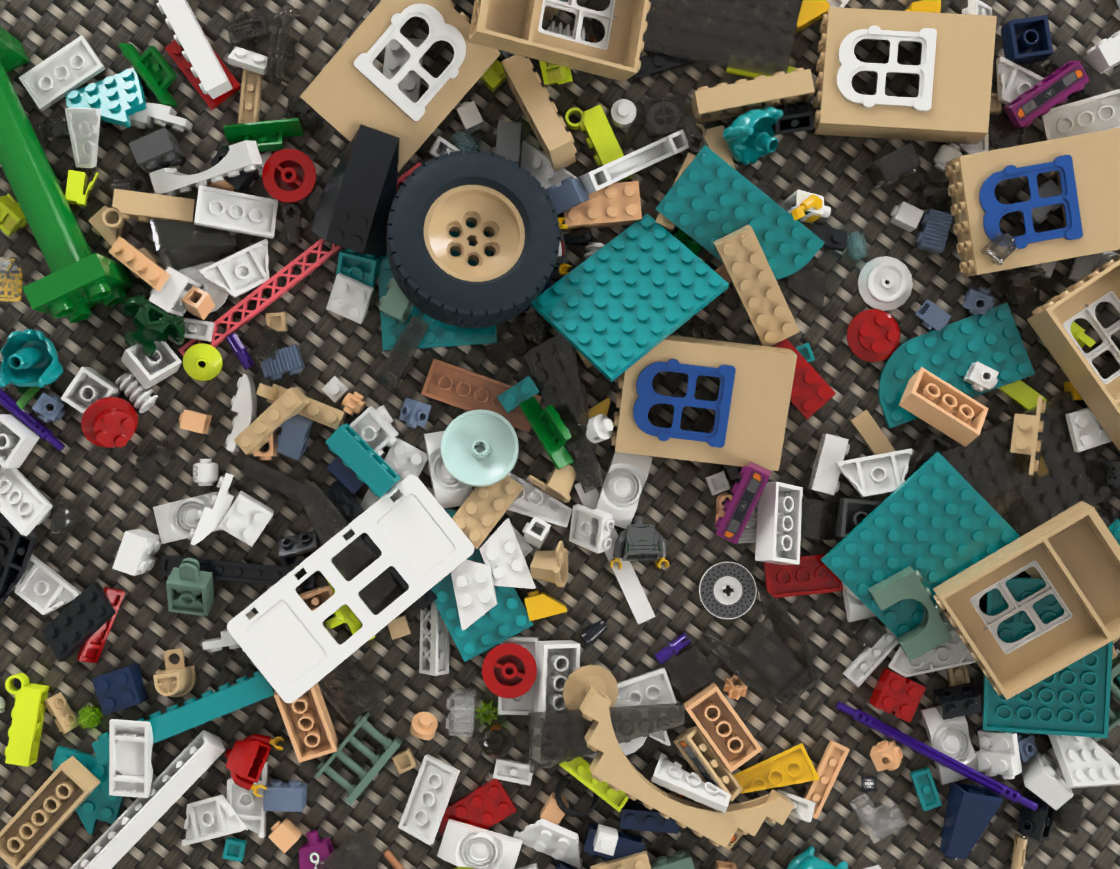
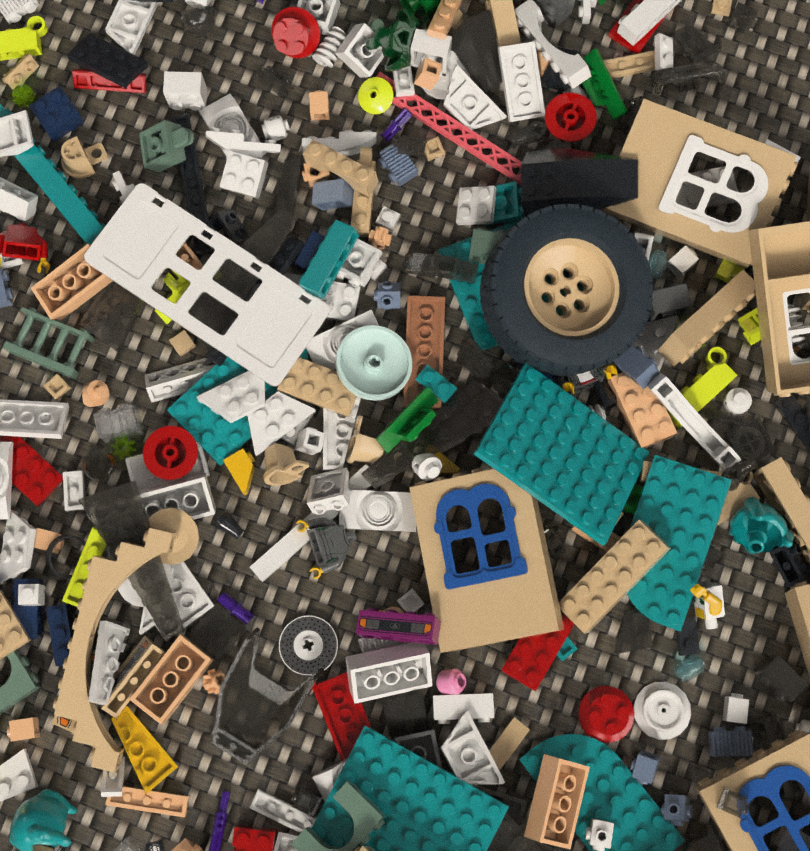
camera: 75 degrees right, 10 degrees down
none -> bright pink head [436,669,466,695]

